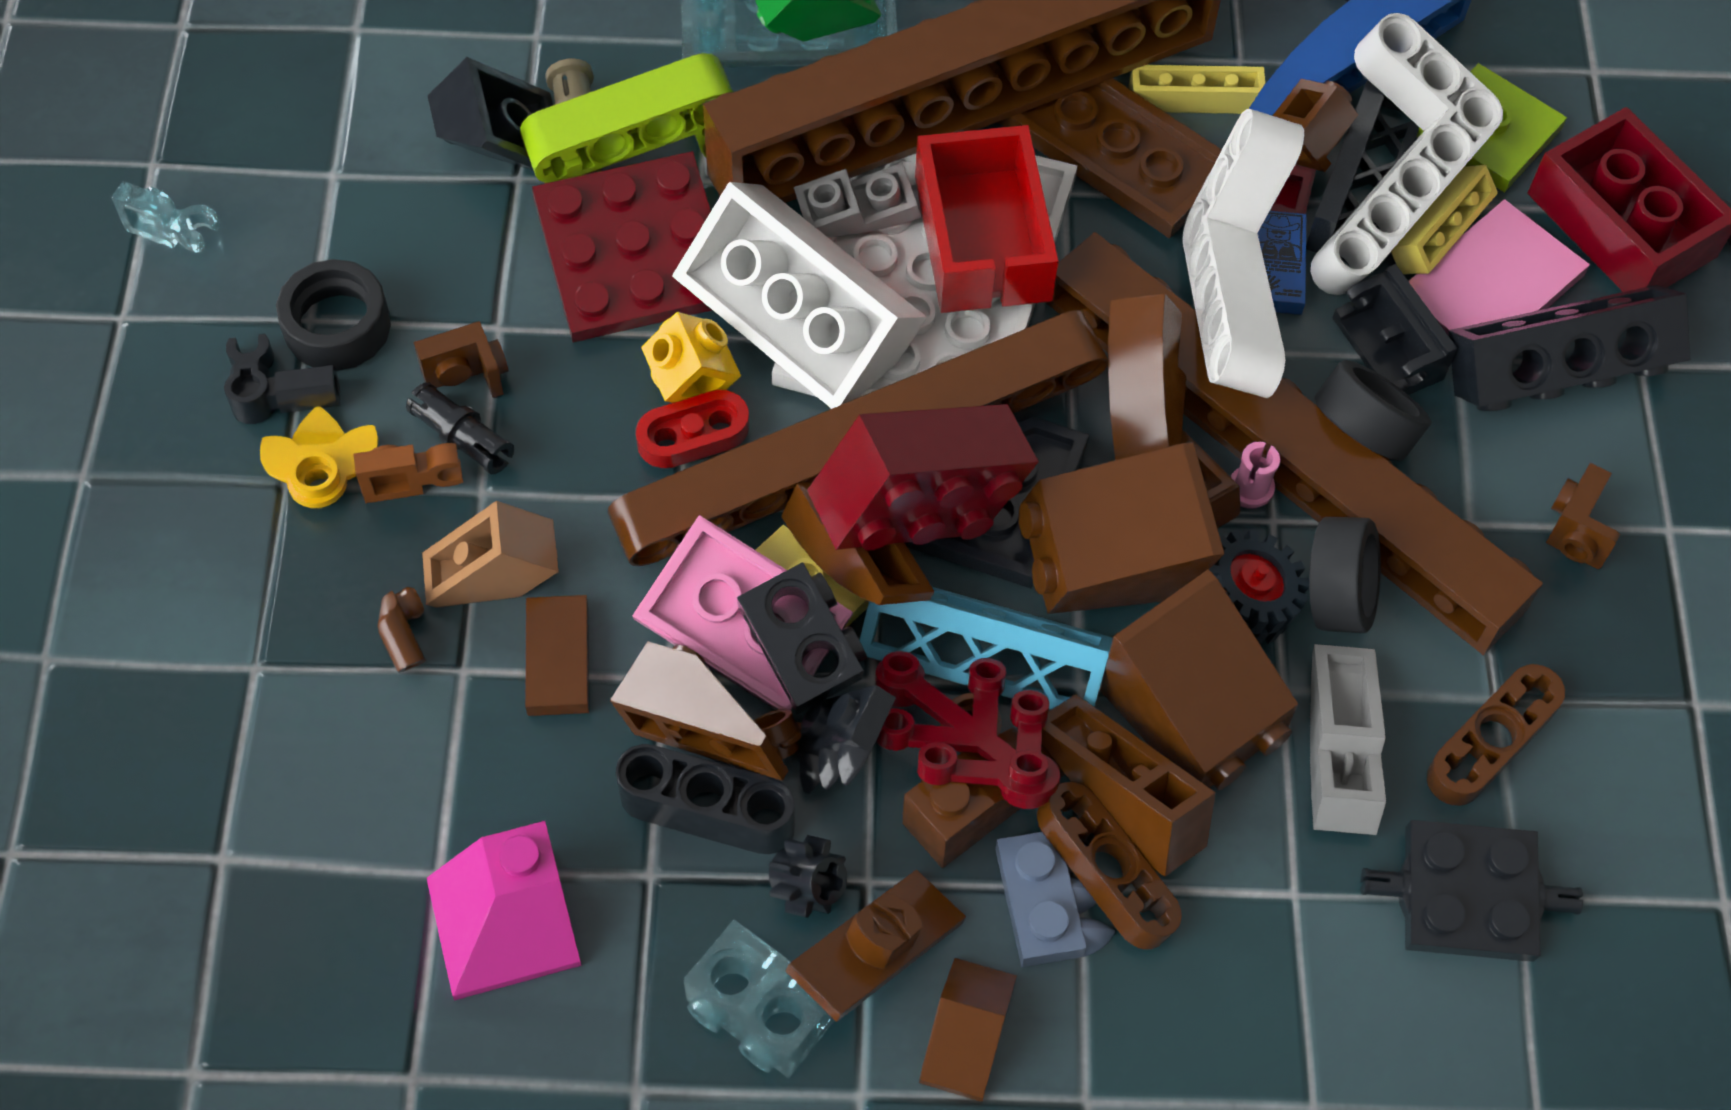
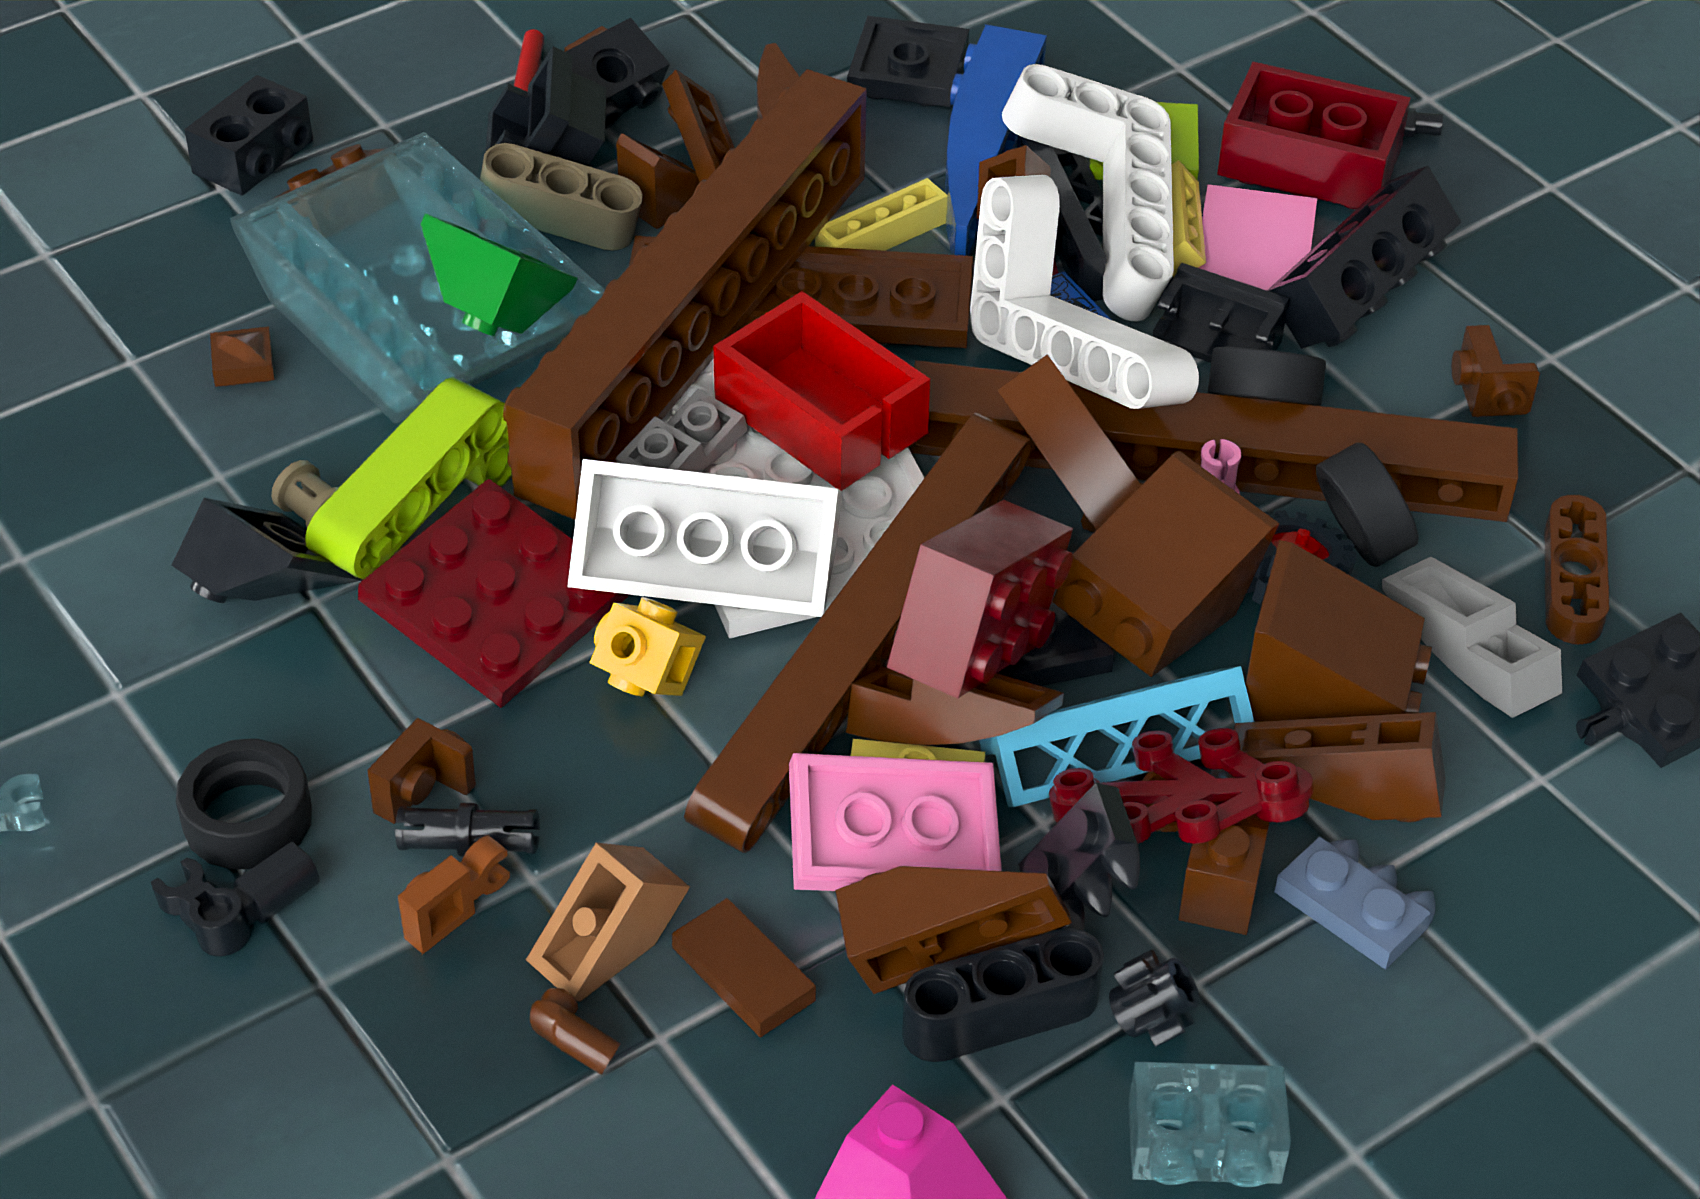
camera: 35 degrees left, 15 degrees down
yellow plate [260,406,379,508] -> none
red plate [636,390,749,468] -> none
black brick [737,562,867,714] -> none
reddish brown piece [785,869,966,1022] -> none
reddish brown slope [919,958,1017,1102] -> none
reddish brown beam [1037,782,1182,950] -> none

